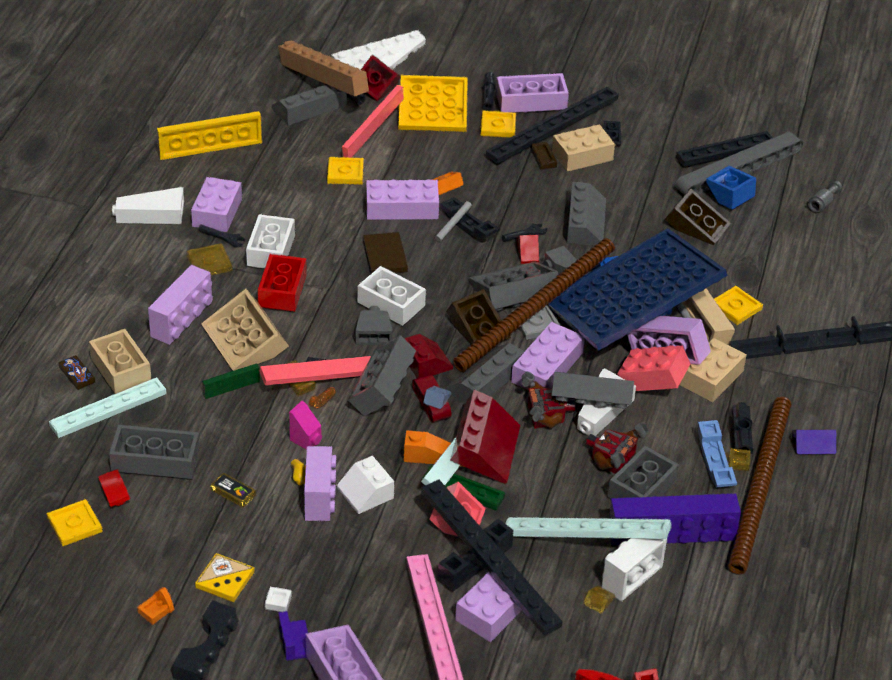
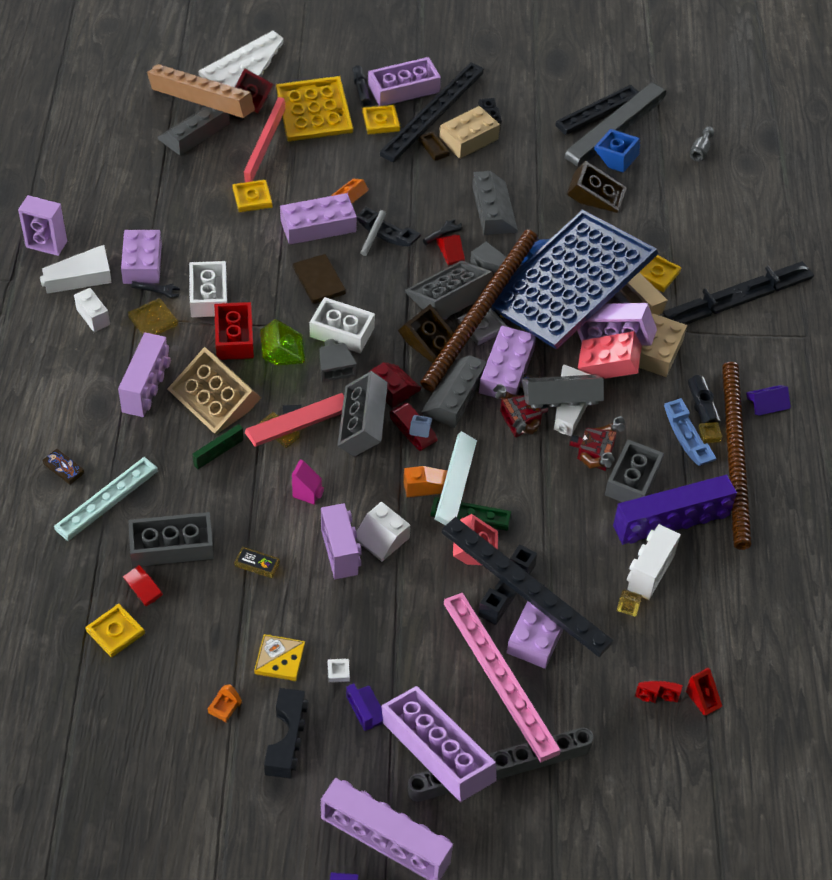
camera: 15 degrees left, 10 degrees up
tan brick [89,329,151,394] -> none
yellow plate [157,111,262,160] -> none
yellow arm [291,459,306,485] -> none
clear orange arm [309,387,336,408] -> none
dark red slope [450,389,521,484] -> none
light aqua tile [505,517,671,539] -> none
none -> lavender brick [18,195,67,256]
none -> white brick [74,288,110,332]
none -> clear neon green slope [260,319,305,366]

